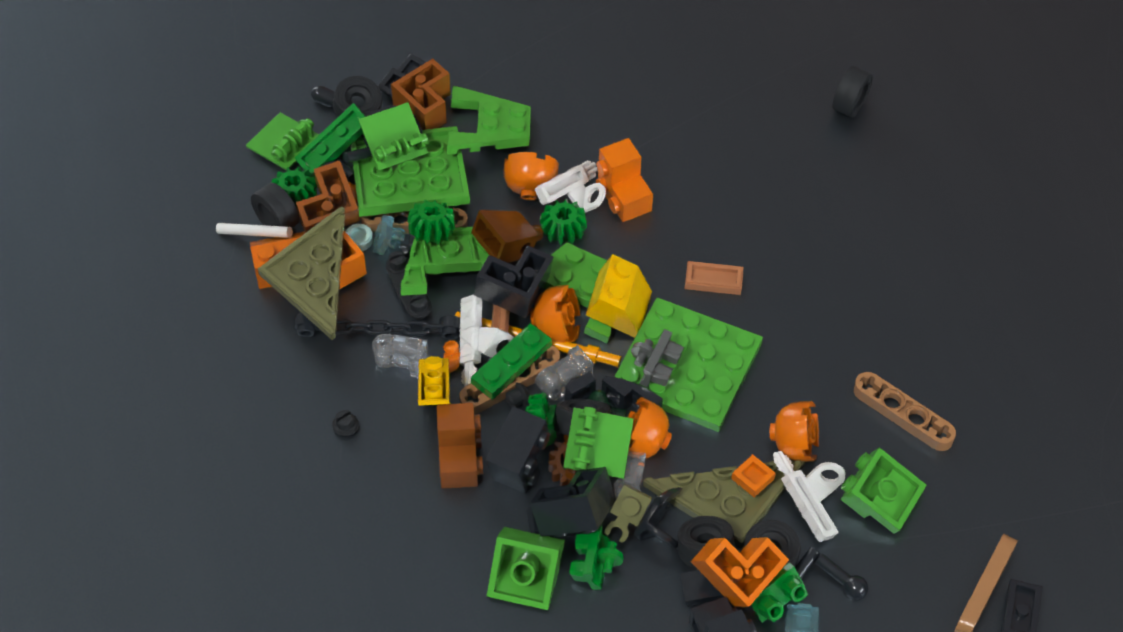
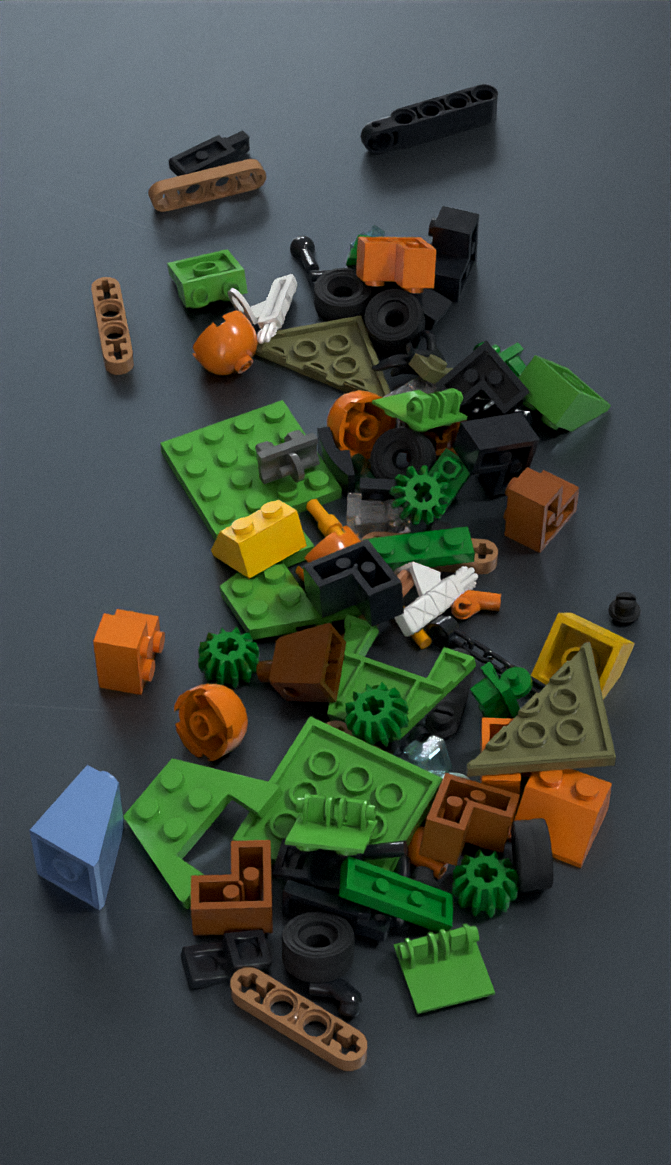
camera: 140 degrees left, 5 degrees down
white bar [216,223,293,238] -> none
clear leg [372,334,429,378] -> none
yellow slope [418,356,450,406] -> none
white piece [535,160,606,213] -> none
nougat tile [685,261,744,295] -> none
orange plate [731,454,776,498] -> none
none -> medium blue slope [30,765,124,910]
none -> medium nougat beam [230,967,367,1071]
none -> green gear [389,465,450,526]
none -> green hips [470,661,533,719]
none -> yellow slope [531,612,635,700]

